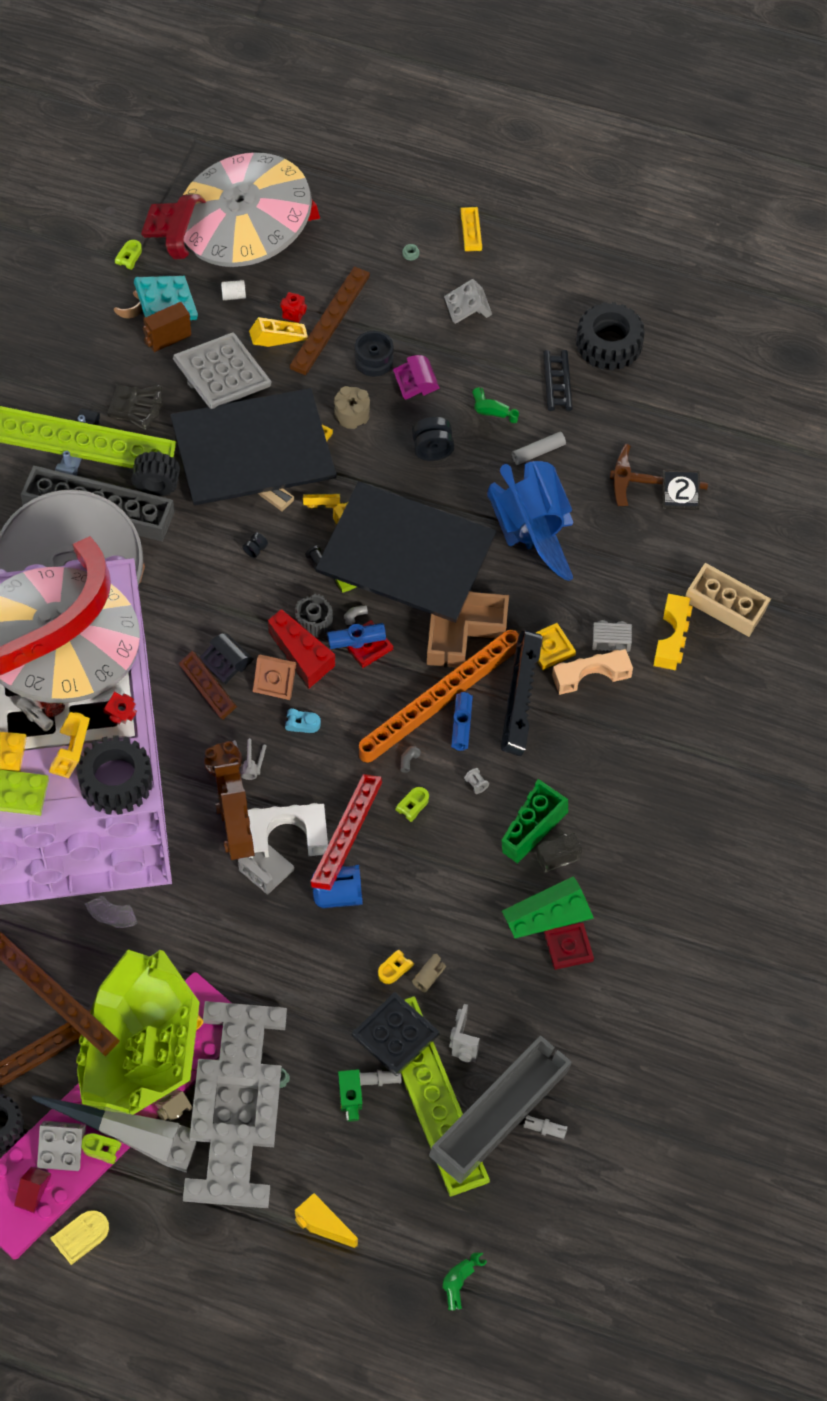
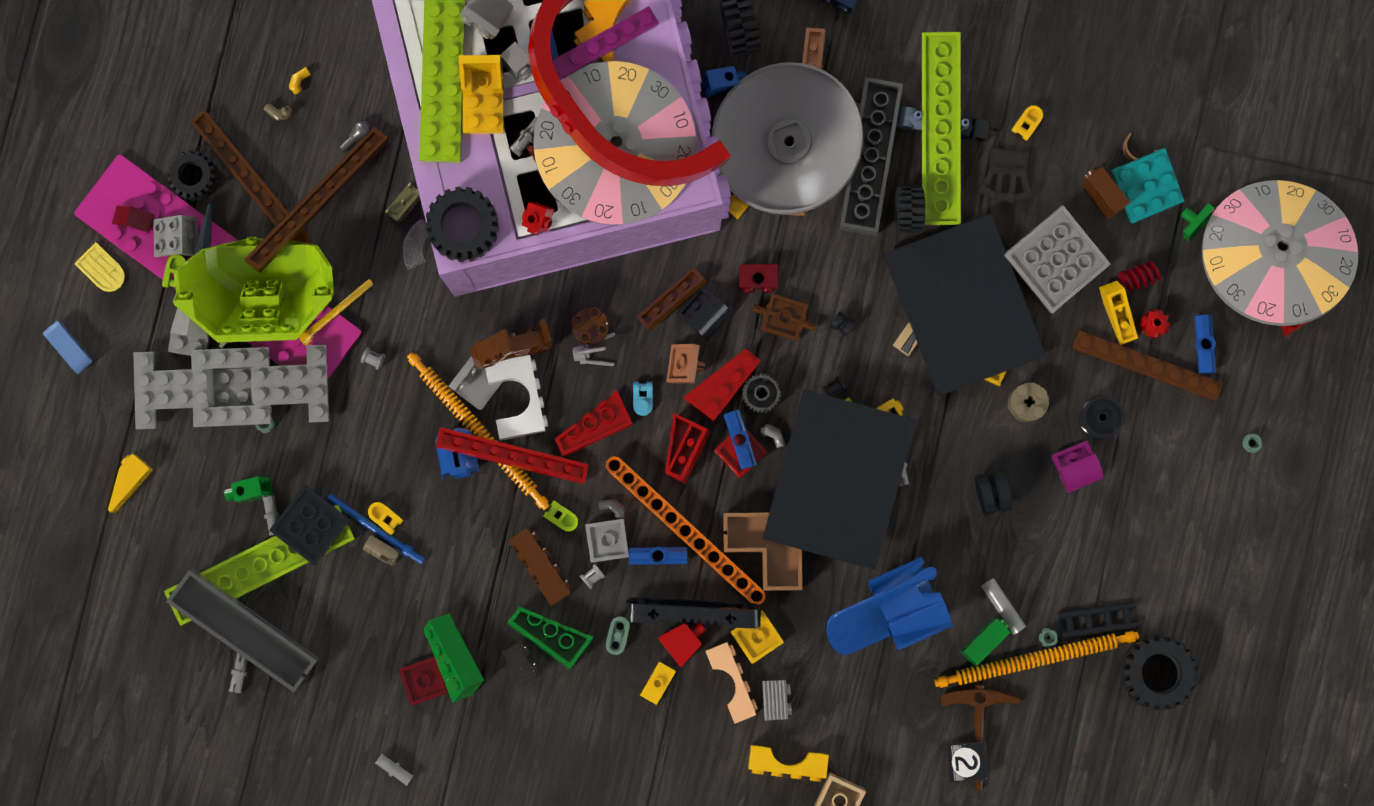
camera: 85 degrees right, 25 degrees up
yellow panel [49,712,90,779] -> none
lime plate [115,240,142,270] -> none
dark red piece [141,194,206,259] -> none
white piece [221,280,246,301] -> none
yellow plate [303,494,340,508] -> none
green arm [443,1253,487,1310] -> none
light grey bracket [444,279,492,324] -> none
light grey bracket [449,1004,480,1062] -> none
yellow tile [461,207,482,251] -> none
green arm [472,387,519,423] -> none
none -> medium blue beam [43,320,93,374]
none -> blue bar [326,494,425,565]
none -> light grey bush [361,347,385,370]
none -> light grey pin [375,754,414,786]
none -> olive hinge [385,182,421,225]
none -> light orange hose [407,352,550,511]
none -> reddish brown wedge [508,528,572,606]
none -> red wing [555,390,633,457]
none -> light grey plate [585,519,629,563]
none -> sand green plate [606,617,630,655]
none -> yellow plate [640,662,676,705]
none -> red torso [658,622,706,667]
none -> red wedge [665,413,711,484]
none -> dark red brick [739,264,778,293]
none -> reddish brown plate [752,293,817,342]
none -> light orange hose [934,631,1139,688]
none -> green brick [959,618,1011,665]
none -> yellow plate [1011,106,1043,141]
none -> sand green plate [1039,628,1058,647]
none -> dark red piece [1118,260,1162,293]
none -> green tile [1181,203,1214,242]
none -> blue piece [1194,315,1216,374]

